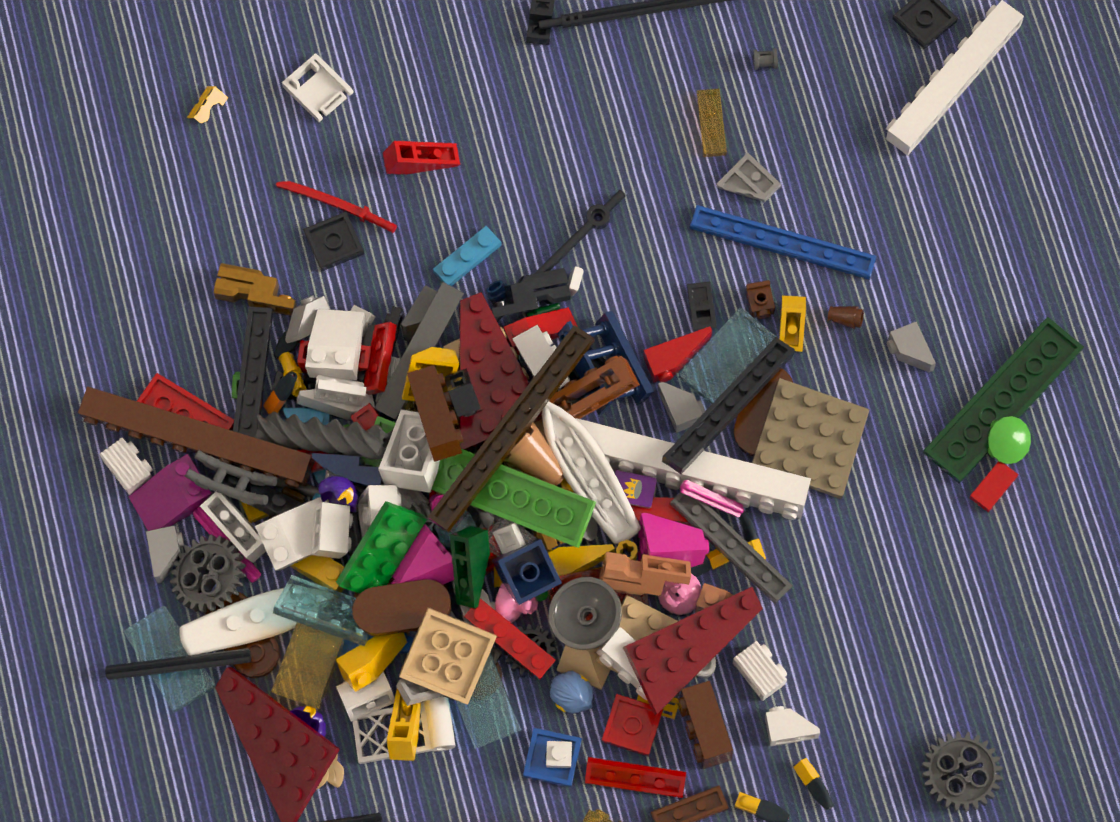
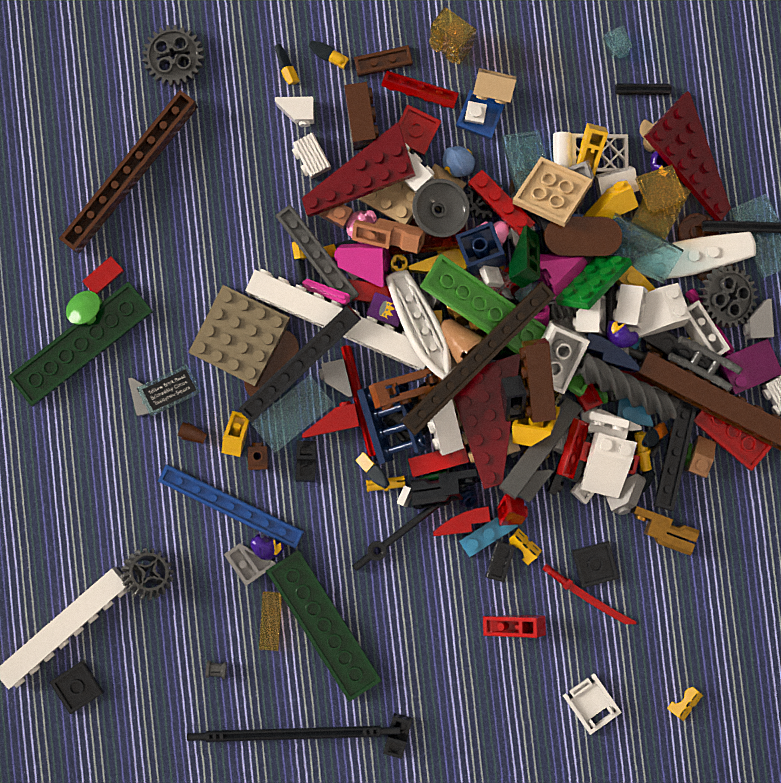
camera: 175 degrees left, 15 degrees up
none -> reddish brown brick [59,90,198,254]
none -> dark grey gear [121,548,174,601]
none -> piece [137,364,201,416]
none -> dark purple hair [251,534,284,560]
none -> dark green plate [266,549,382,702]
none -> red axle [341,345,376,457]
none -> piece [355,452,390,489]
none -> yellow pin [366,476,405,492]
none -> red slope [433,506,490,536]
none -> tan slope [473,68,516,104]
none -> black plate [485,540,515,583]
none -> red slope [497,494,528,526]
none -> yellow piece [509,528,542,565]
none -> clear yellow tile [635,165,687,213]
none -> medium nougat slope [684,435,716,478]

